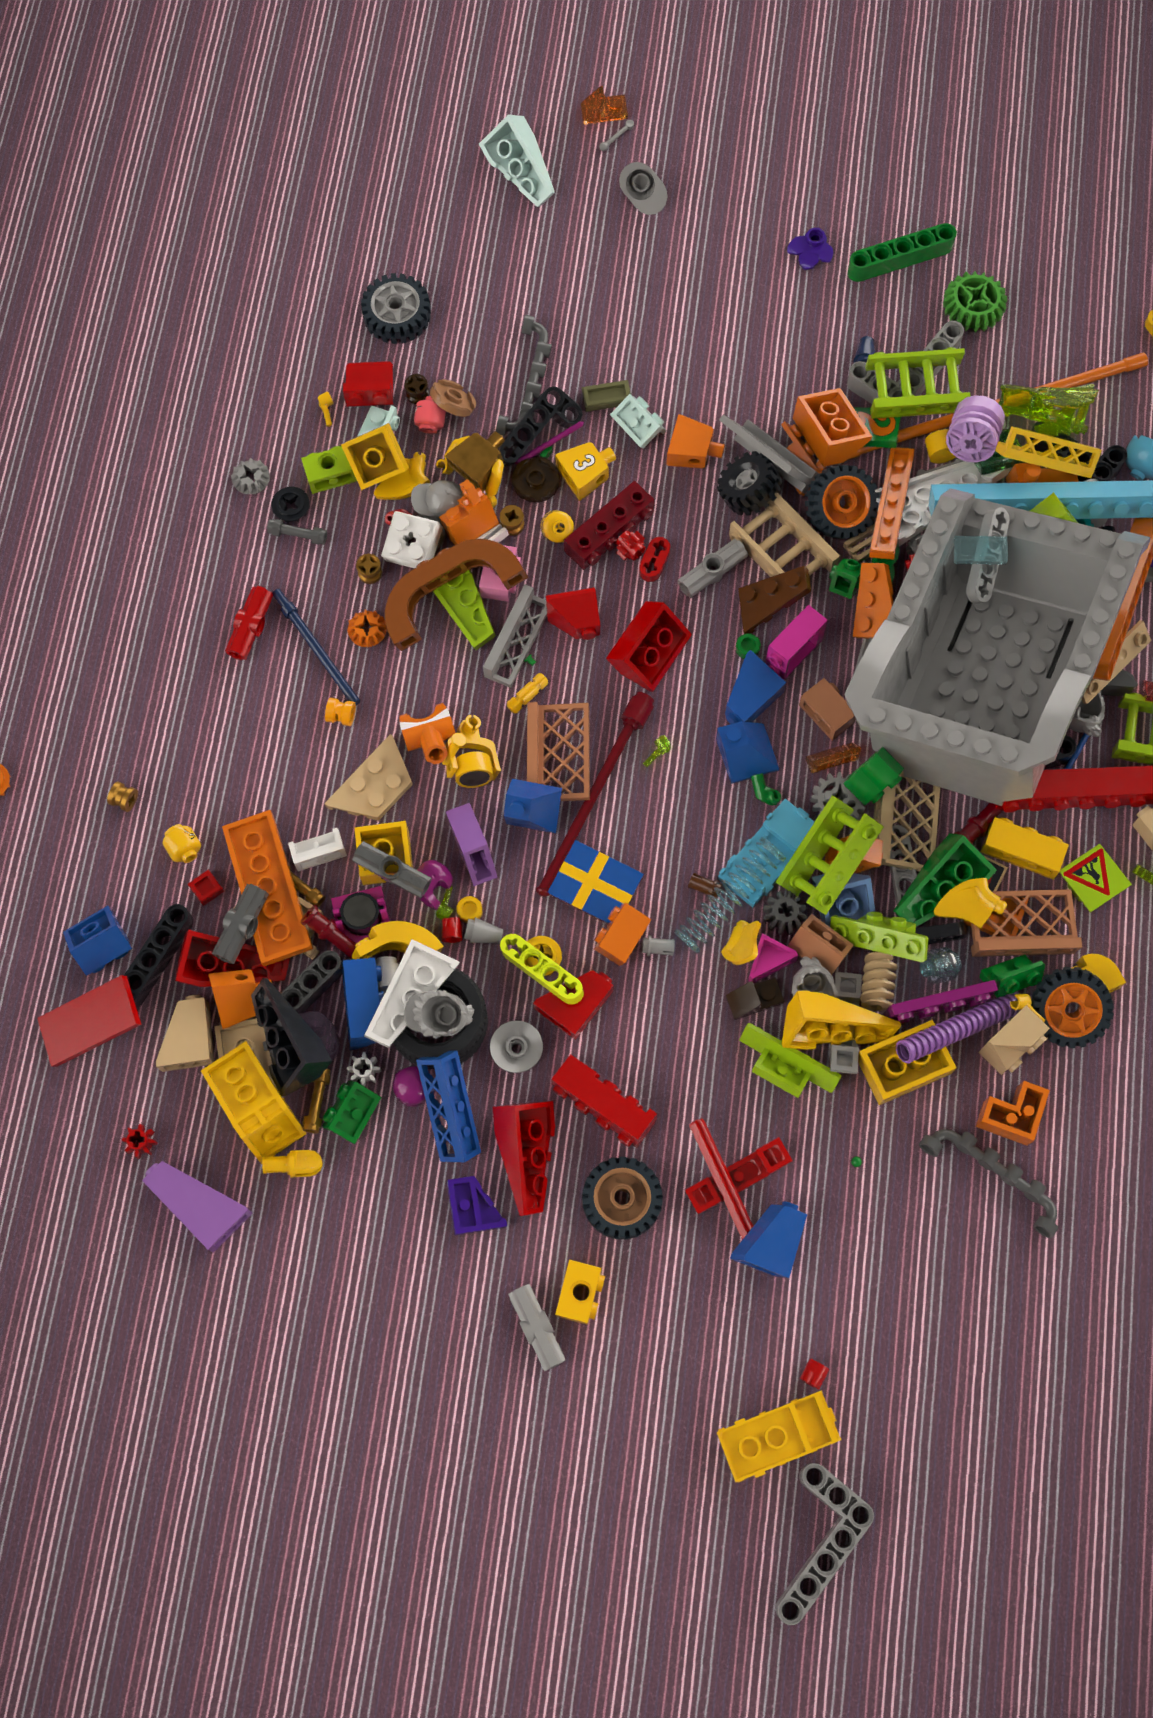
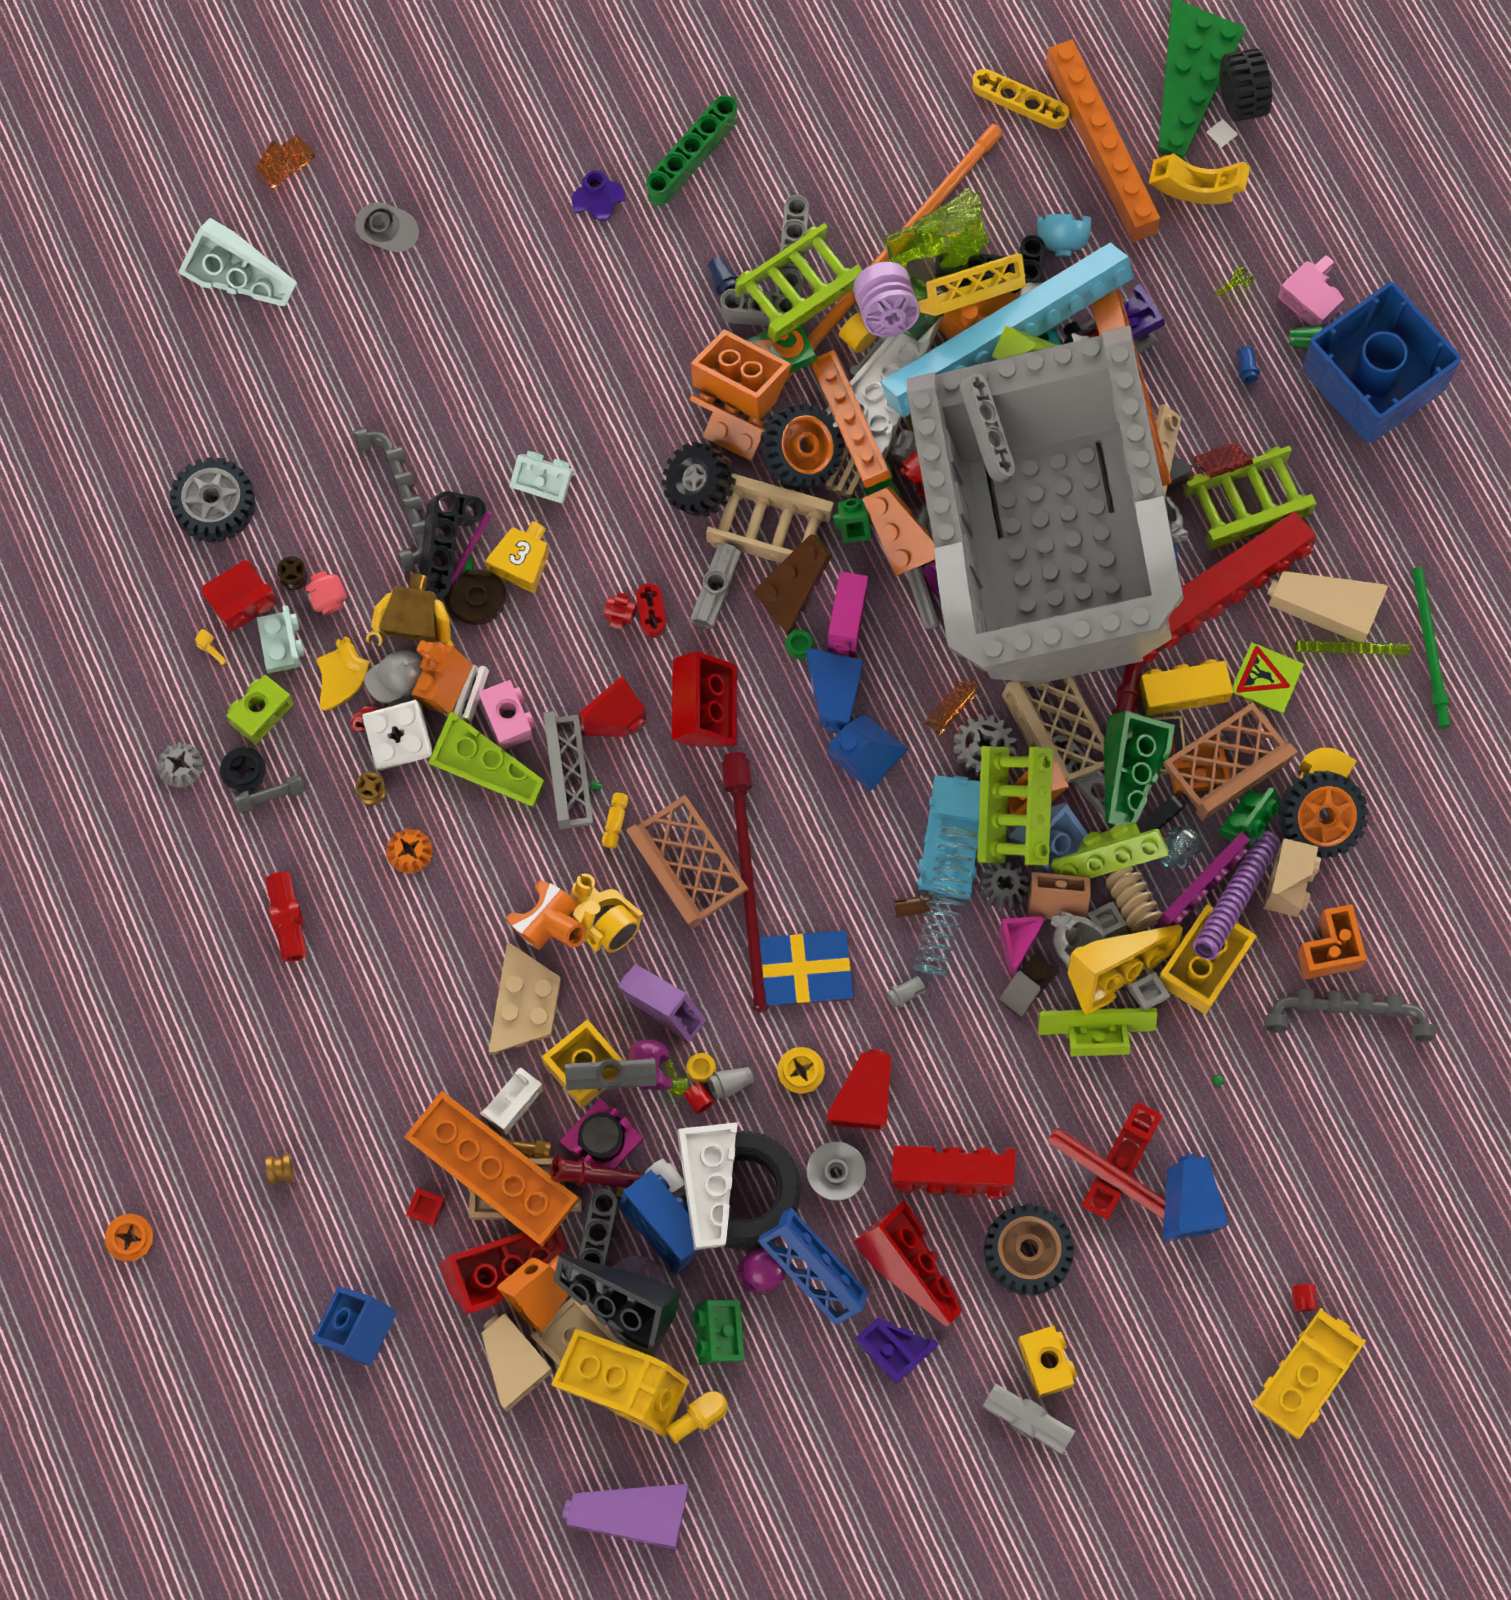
camera: 35 degrees left, 0 degrees up
red tile [37,975,141,1067] -> none
red gear [122,1124,158,1159] -> none
black beam [124,904,194,1011] -> none
yellow head [162,824,201,863] -> none
dark grey piece [212,884,269,964] -> none
dark blue bar [272,589,360,705] -> none
pearl gold bar [302,1069,331,1134] -> none
light orange wheel [325,698,356,726] -> none
yellow brick [341,423,409,490] -> none
white gear [347,1052,381,1087] -> none
yellow arch [351,921,444,959] -> none
dark orange arch [385,539,529,651] -> none
light grey hair [404,990,474,1039] -> none
medium nougat tile [430,379,476,417] -> none
pearl gold wheel [500,505,524,536] -> none
neon yellow beam [500,934,584,1004] -> none
blue slope [504,779,562,834] -> none
yellow head [540,510,574,543] -> none
dark red brick [564,480,655,570] -> none
olive tile [582,380,631,412] -> none
orange brick [594,902,652,966] -> none
light grey hinge [599,120,634,151] -> none
clear neon green hand [643,735,671,767] -> none
orange torso [666,414,725,468] -> none
light grey fence [719,414,819,494] -> none
yellow arm [721,920,761,965] -> none
green arm [751,773,781,805] -> none
light grey beam [775,1463,874,1625] -> none
nougat brick [799,678,856,741] -> none
green brick [843,746,904,806] -> none
yellow arm [934,878,1007,929] -> none
bright green gear [943,271,1007,333] -> none
clear light blue tile [954,536,1008,565] -> none
yellow hand [1010,994,1045,1022] -> none

